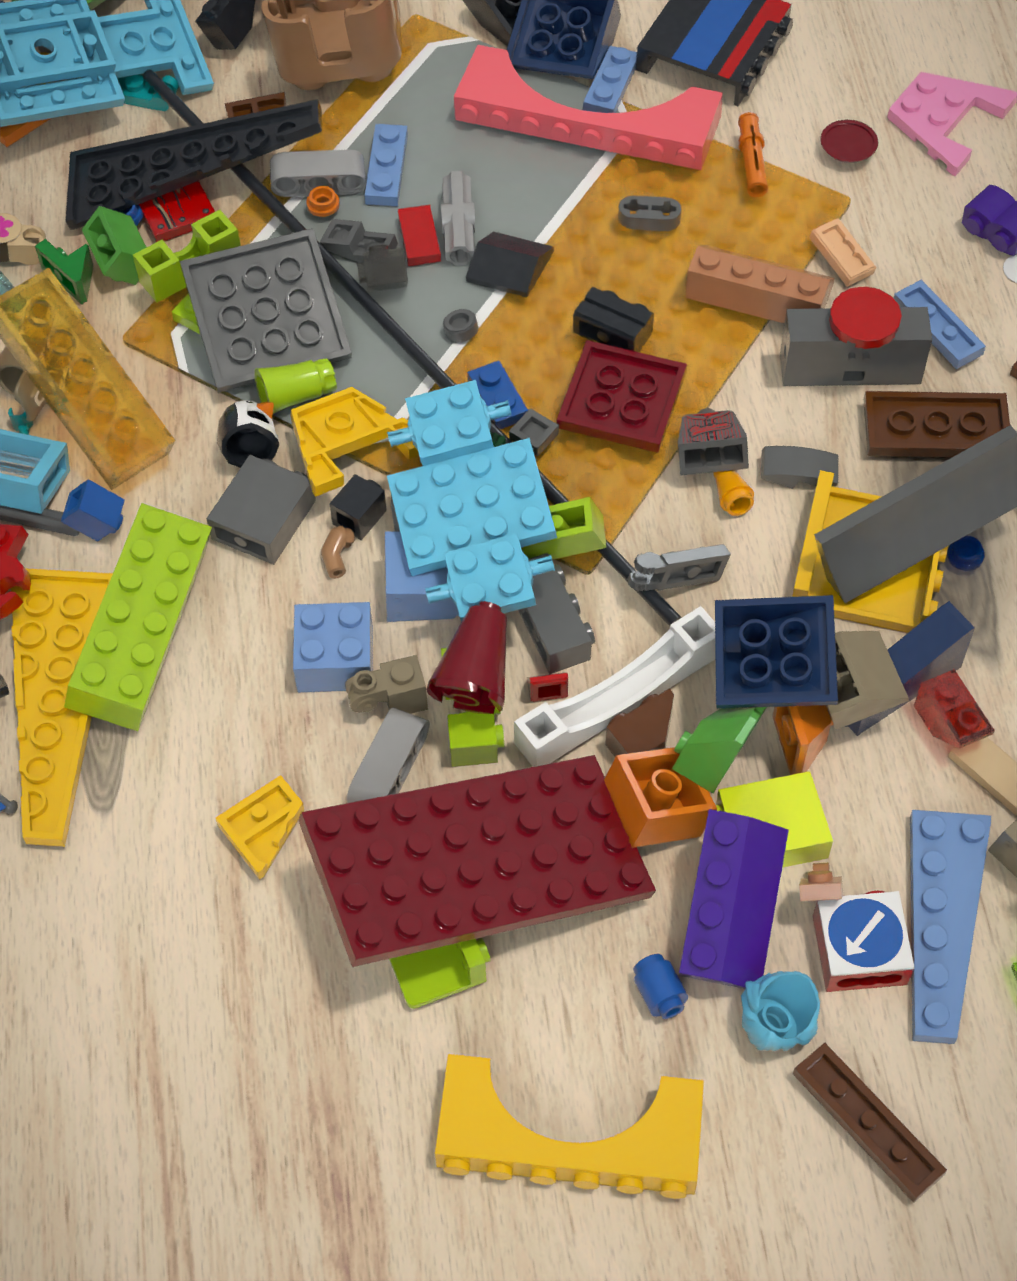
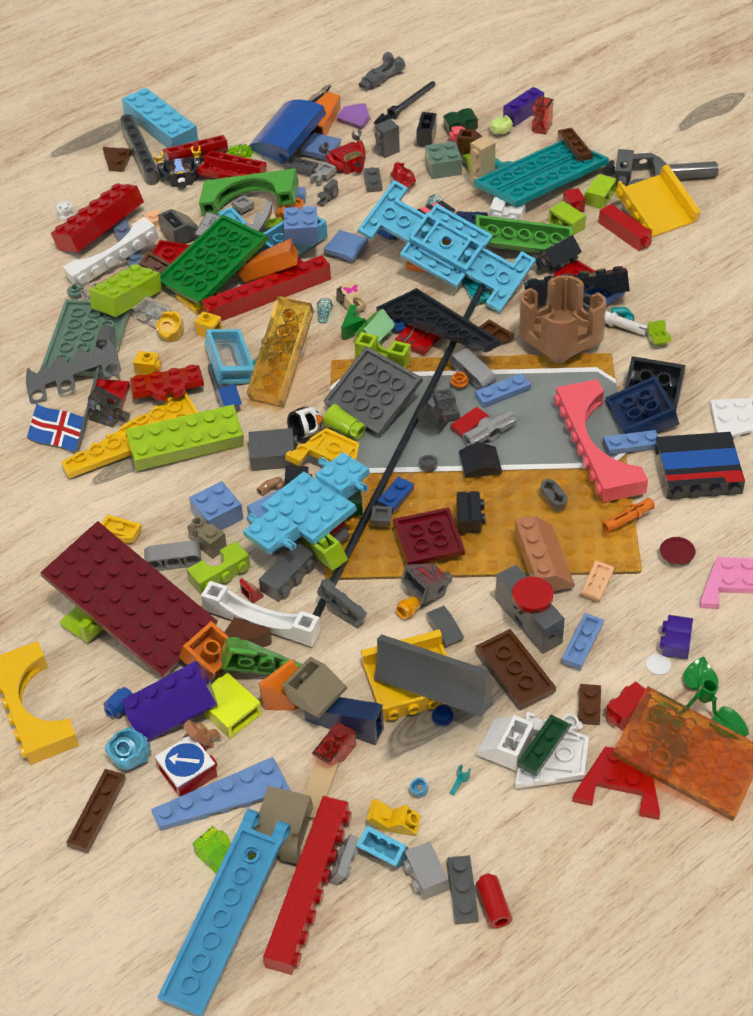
camera: 60 degrees right, 10 degrees down
dark red cone [426,601,507,714] -> none
dark blue slope [715,595,838,709] -> none

